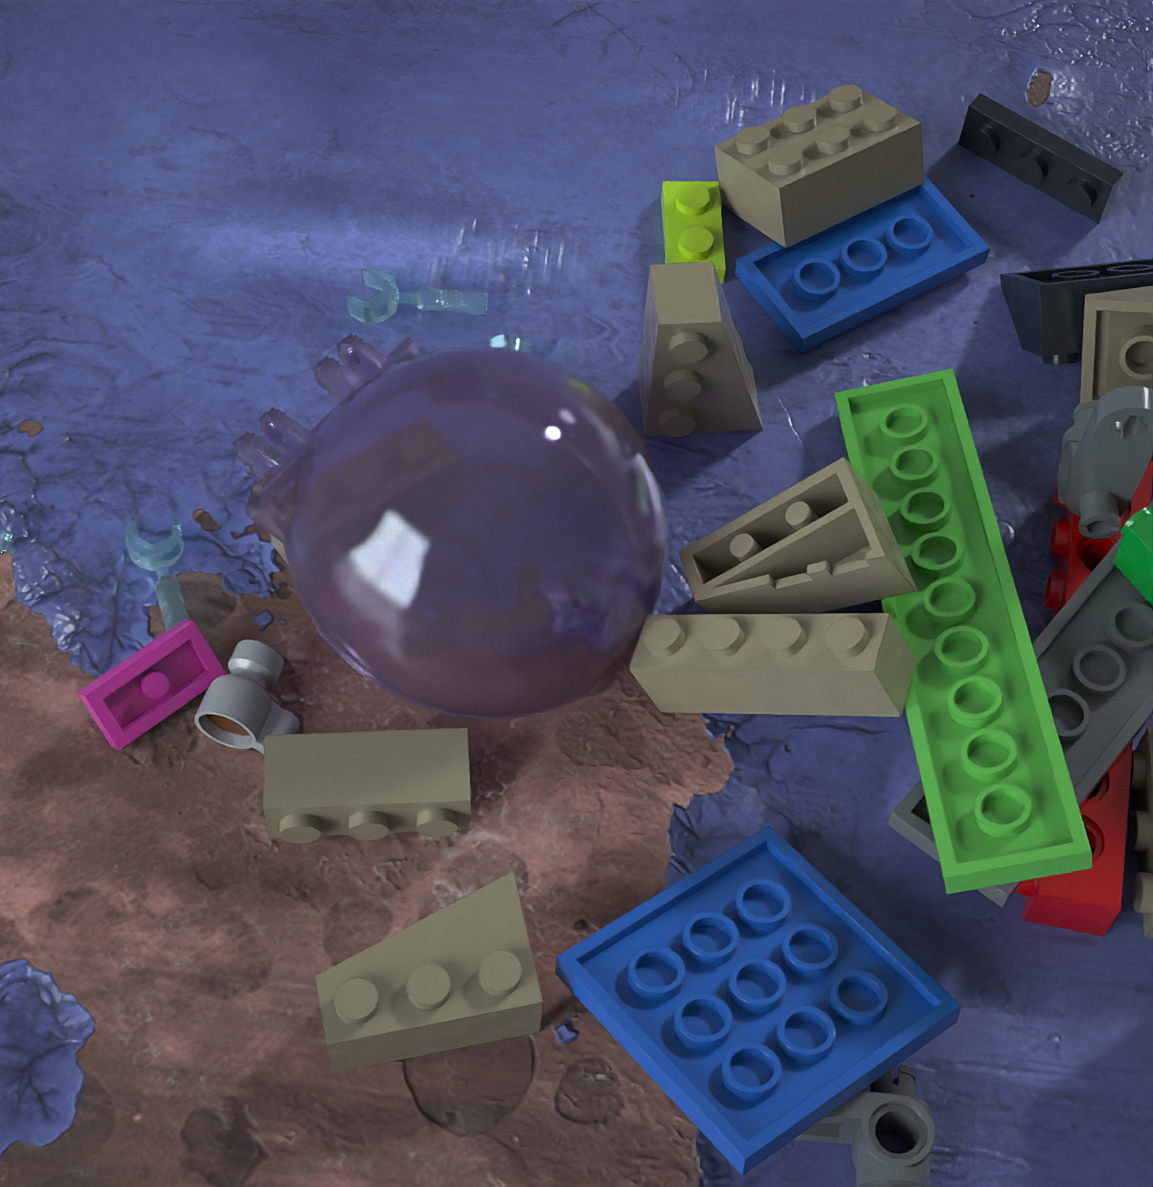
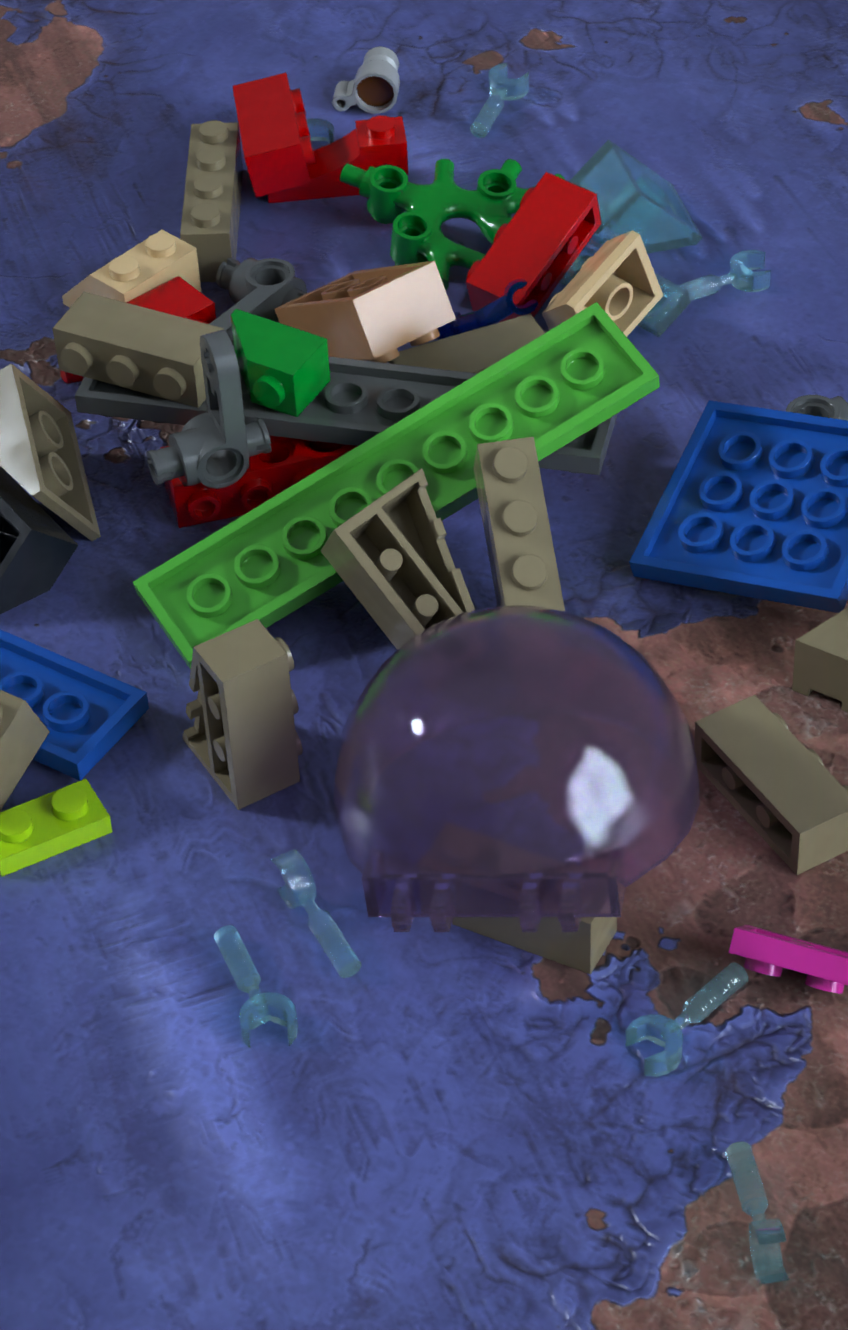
camera: 110 degrees left, 15 degrees down
light grey piece [194,640,300,755] -> none

